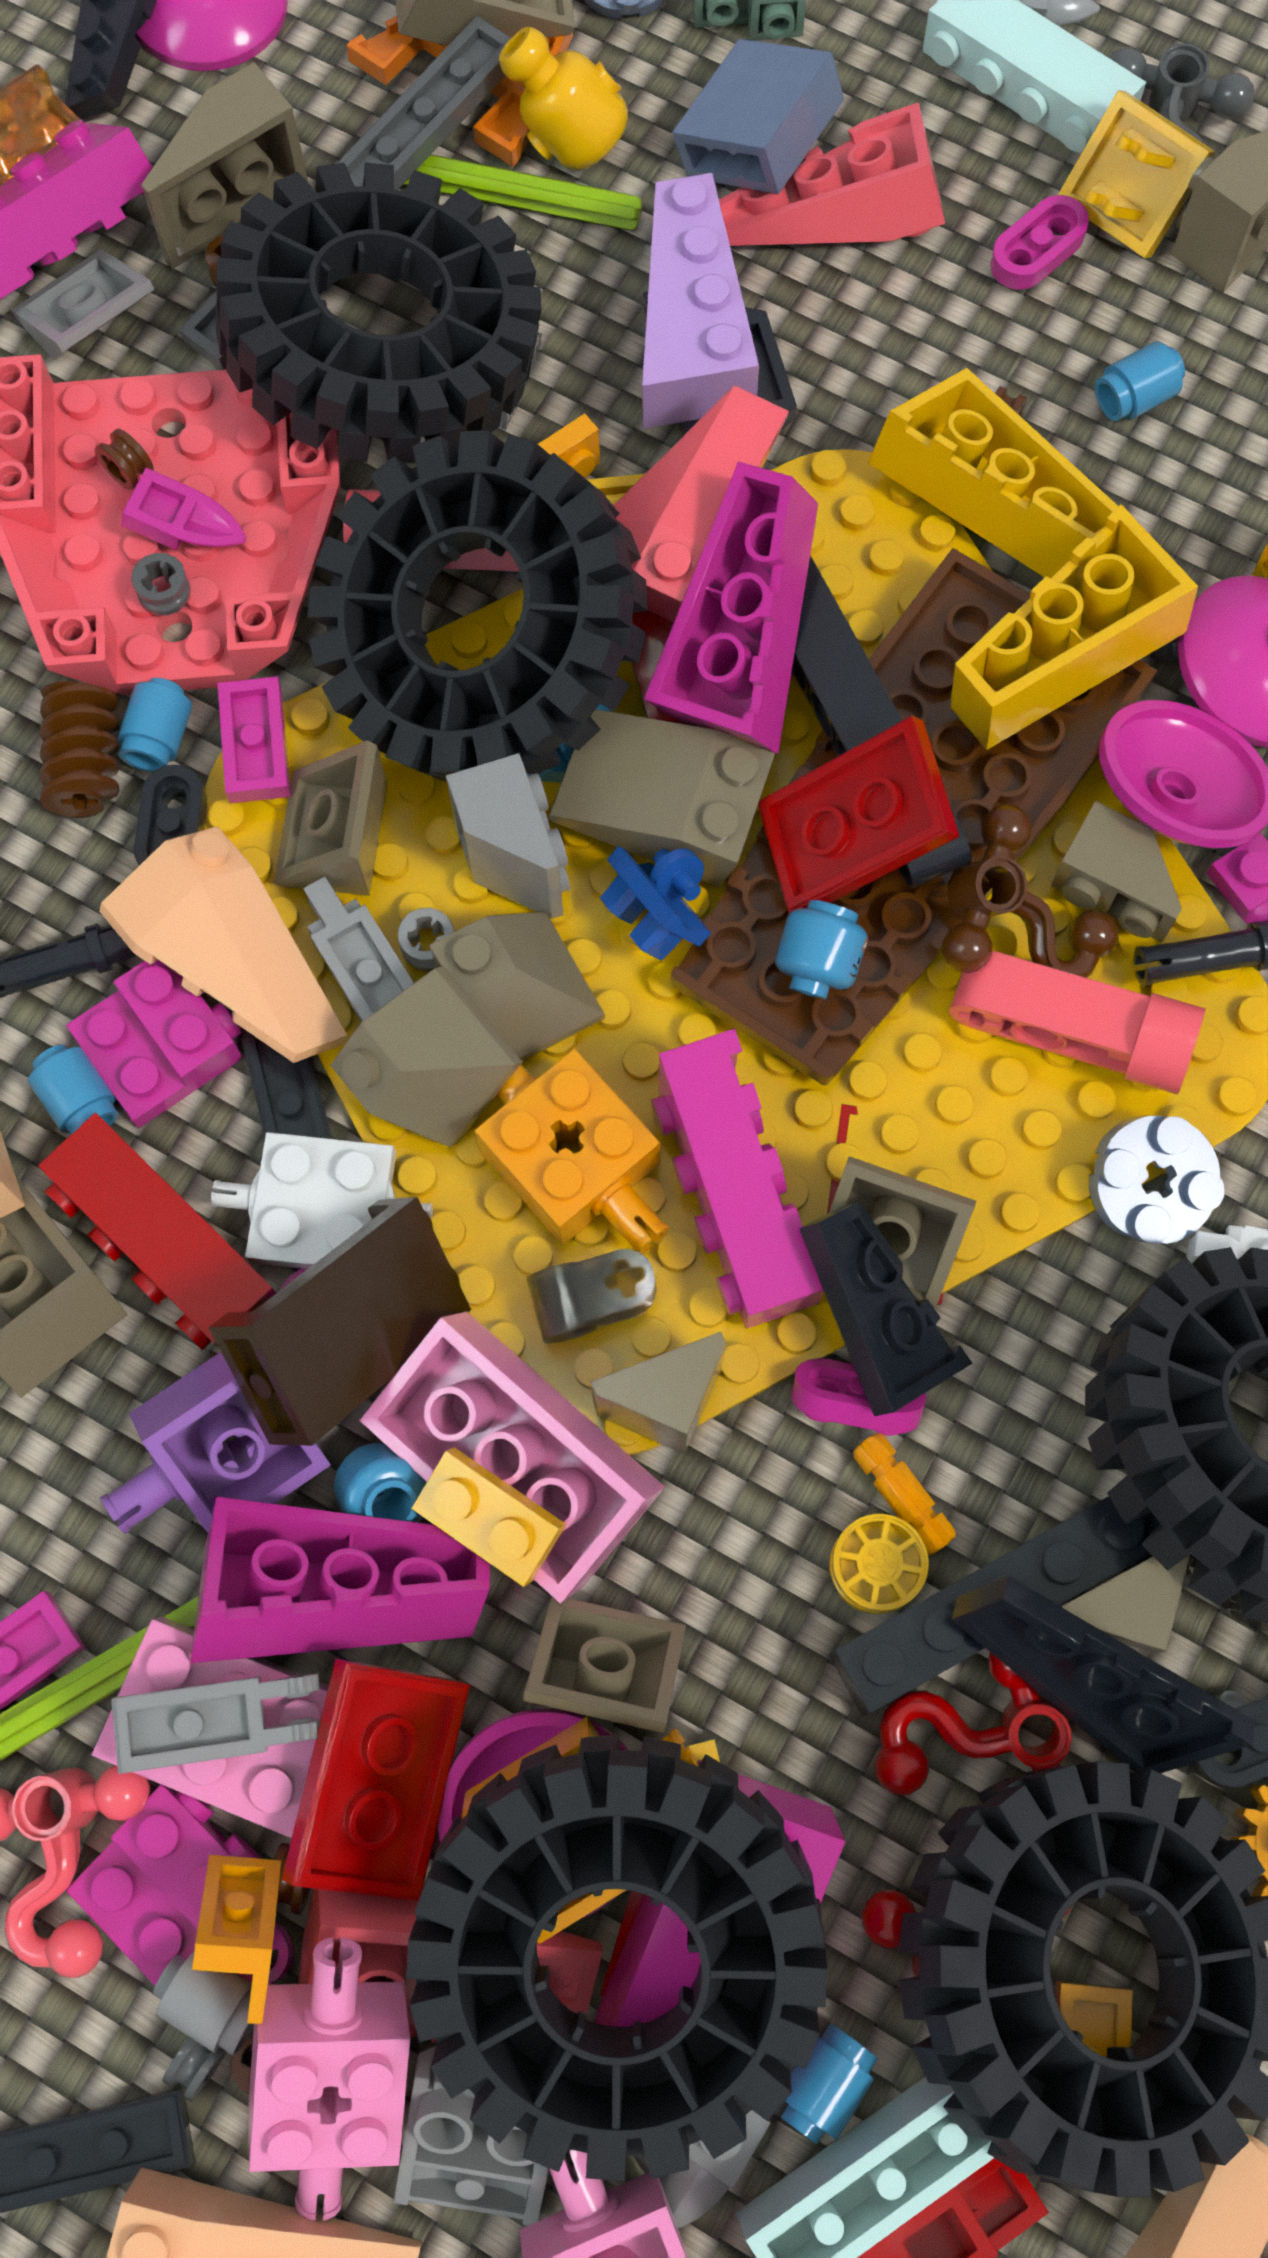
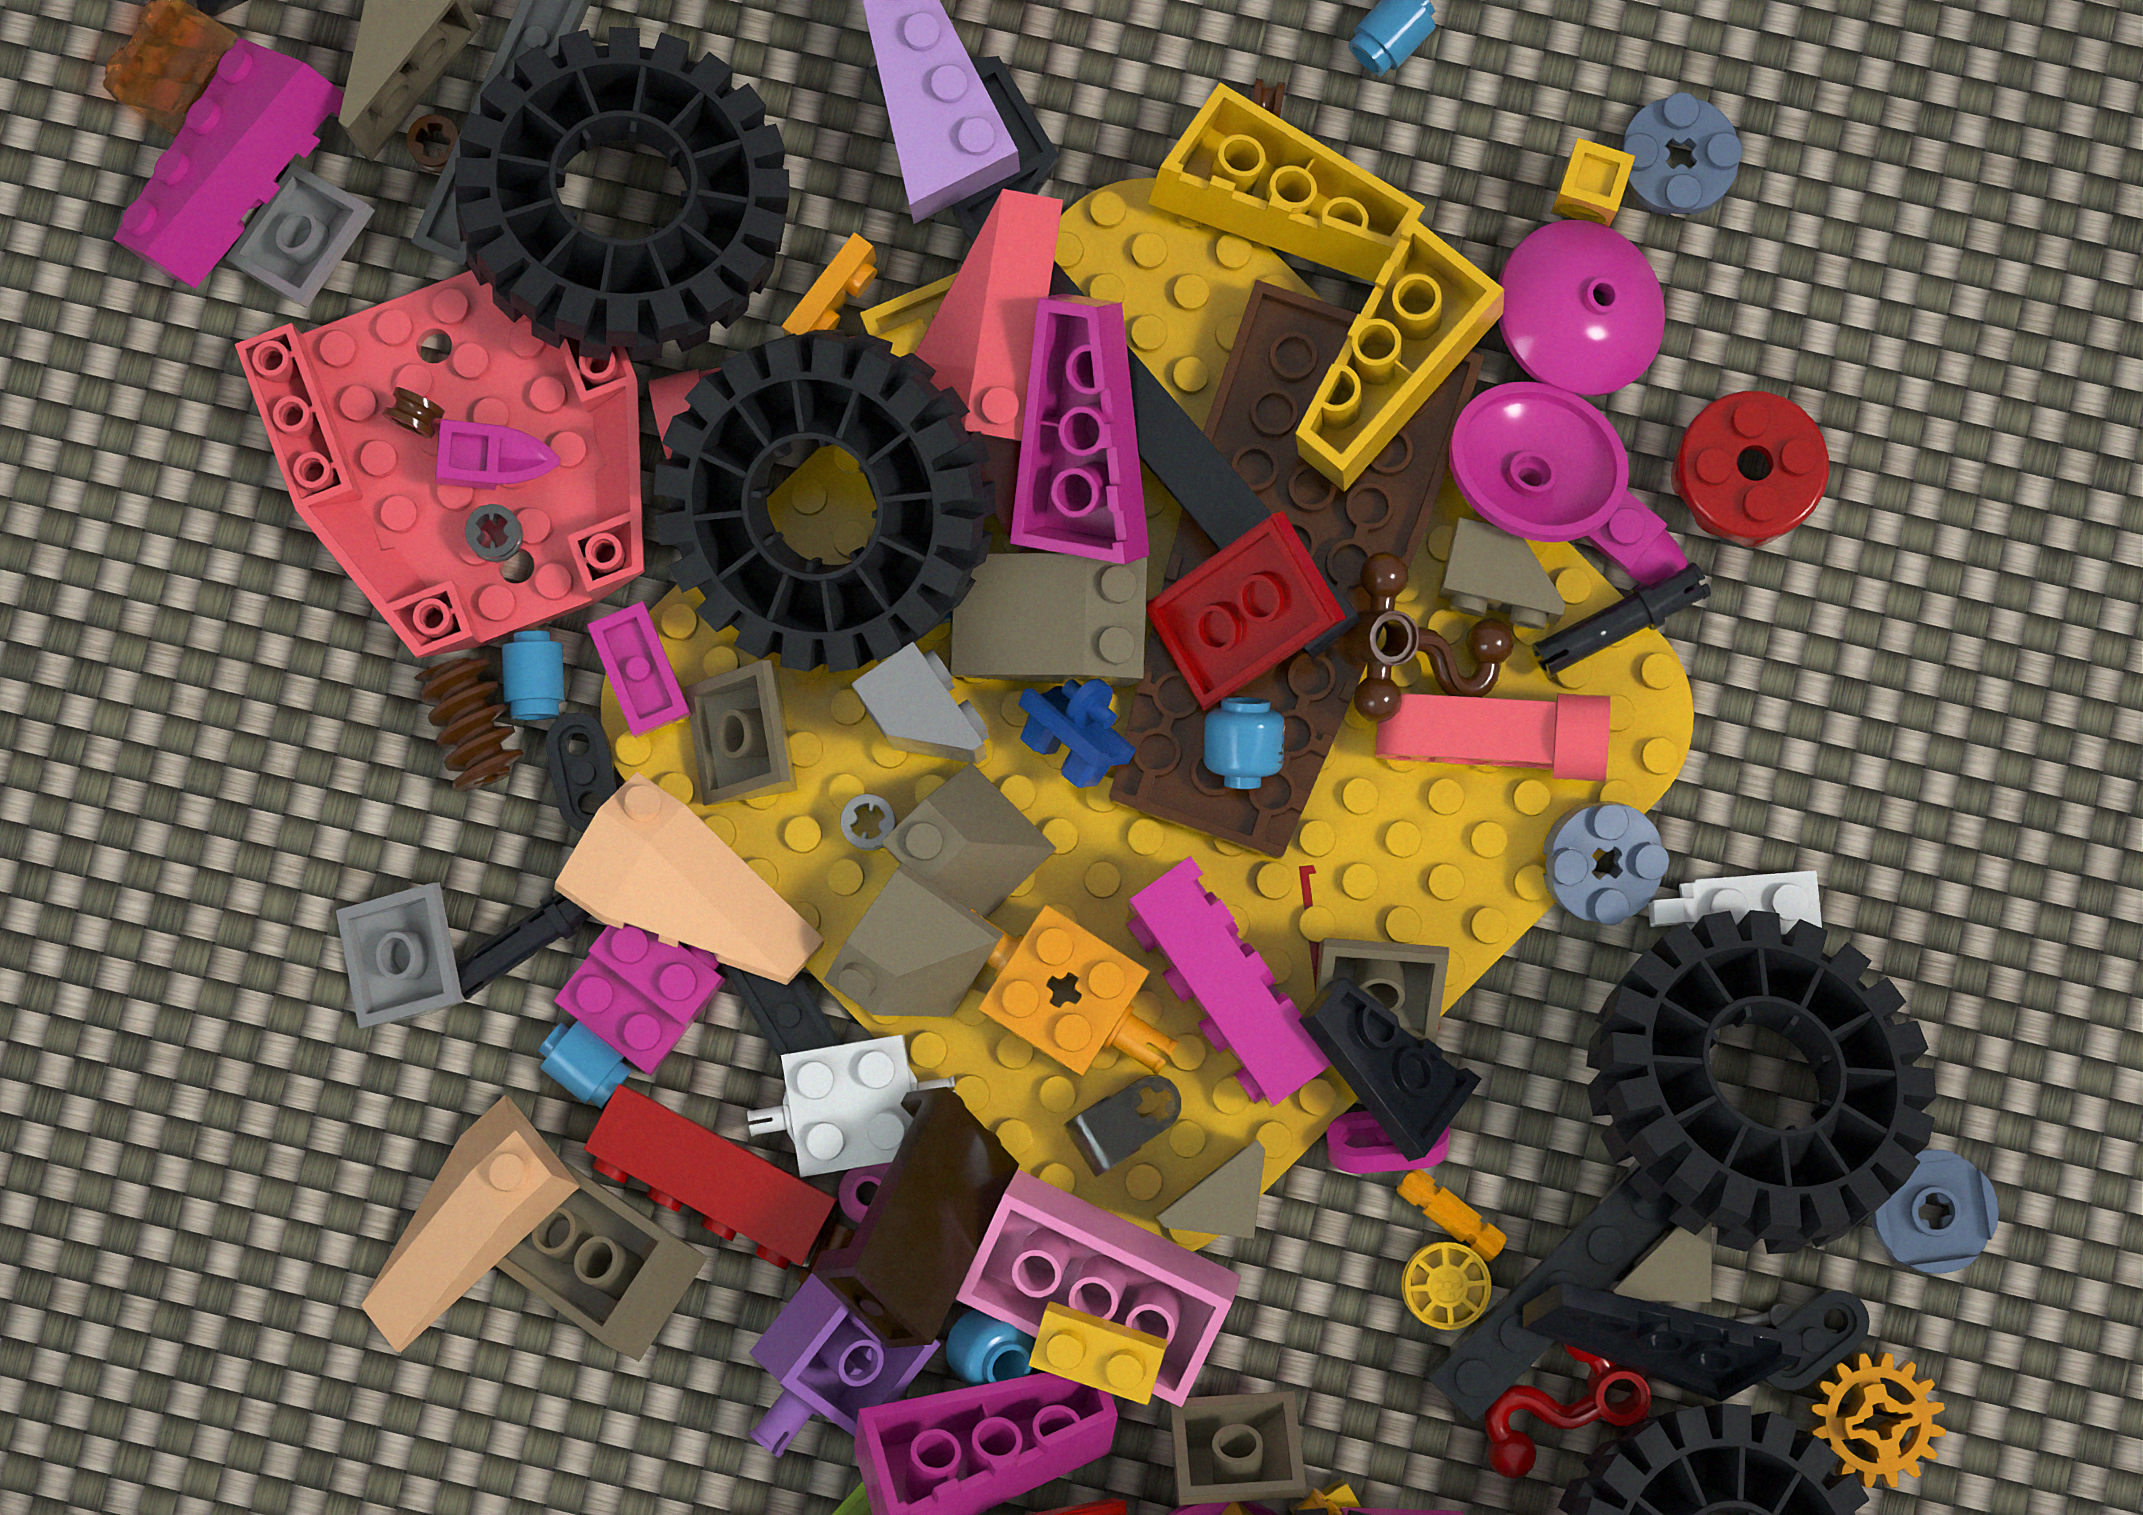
camera: 15 degrees left, 10 degrees up
light grey hinge [303,876,414,1022] -> none

